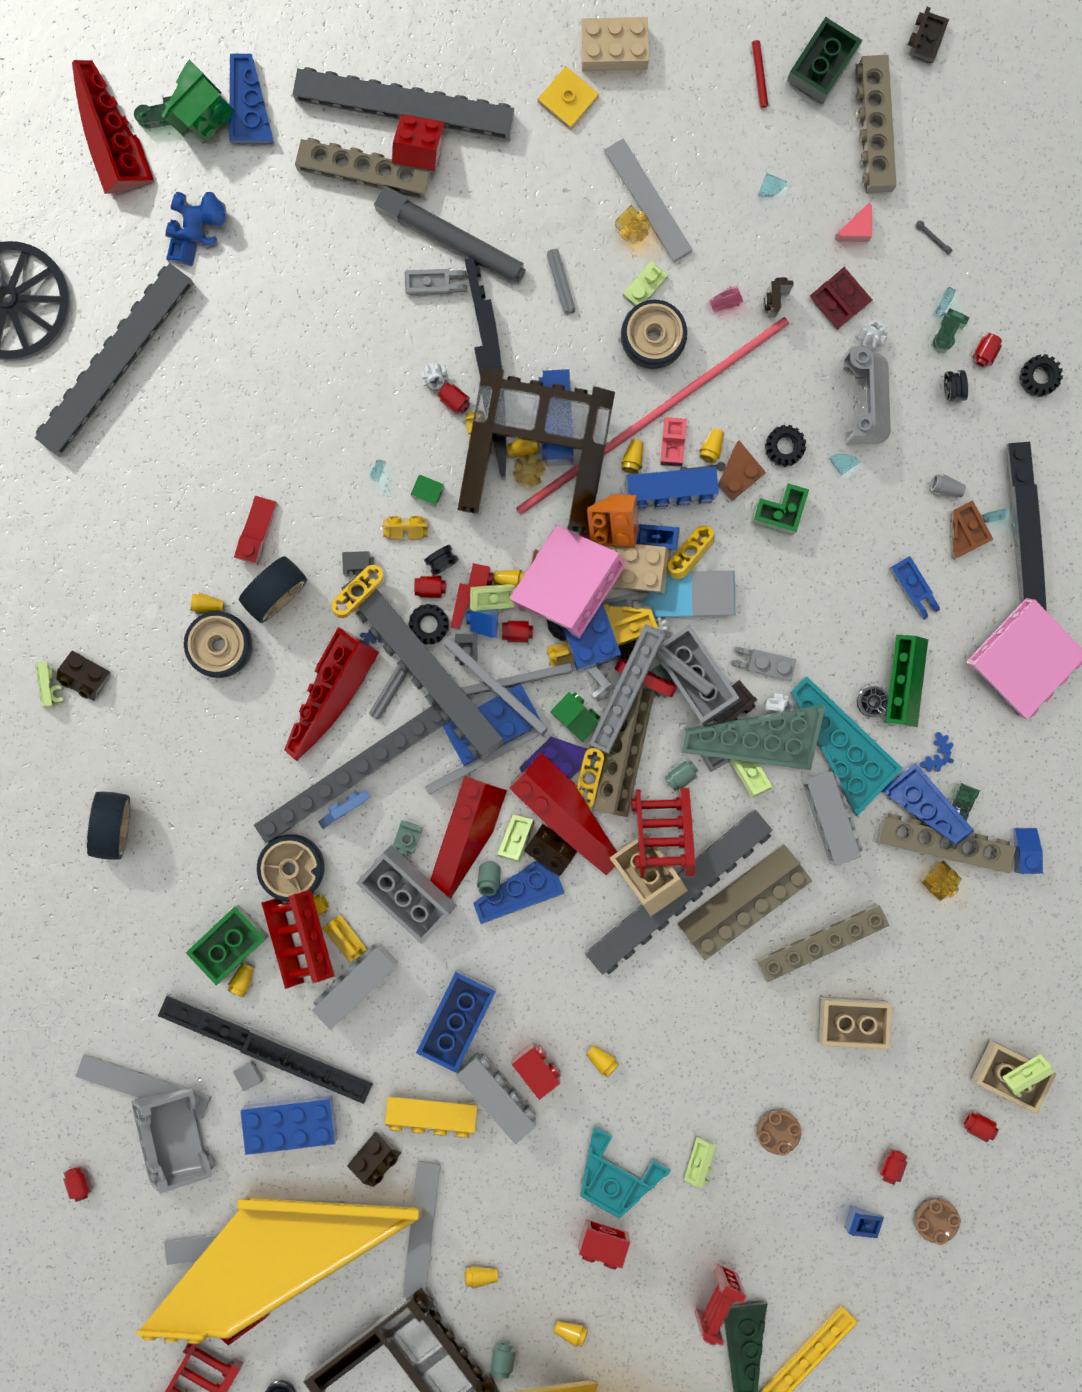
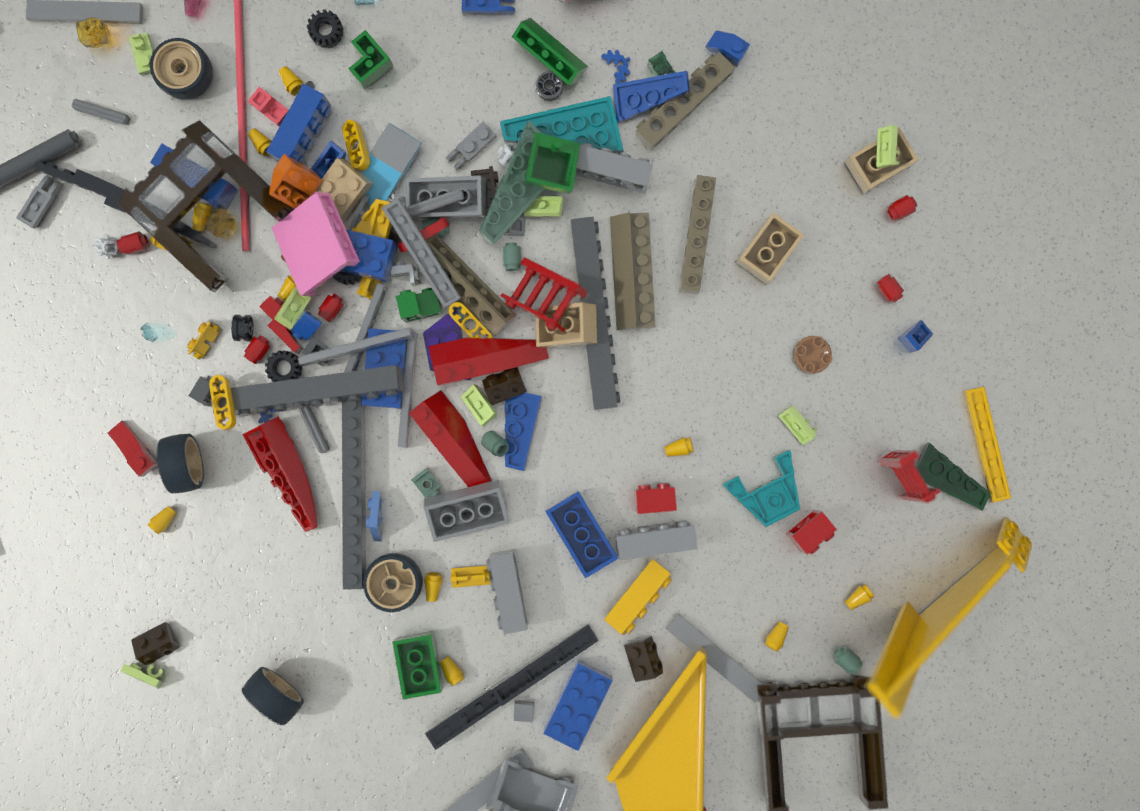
camera: 55 degrees left, 0 degrees up
tan wheel [184,611,252,678] -> none
red fence [261,889,335,989] -> none
green panel [410,475,445,507] -> none
dark orange wing [718,440,766,502] -> none
medium nougat dish [915,1199,961,1245] -> none
clear yellow brick [921,860,962,901] -> none
none -> green piece [524,132,580,194]

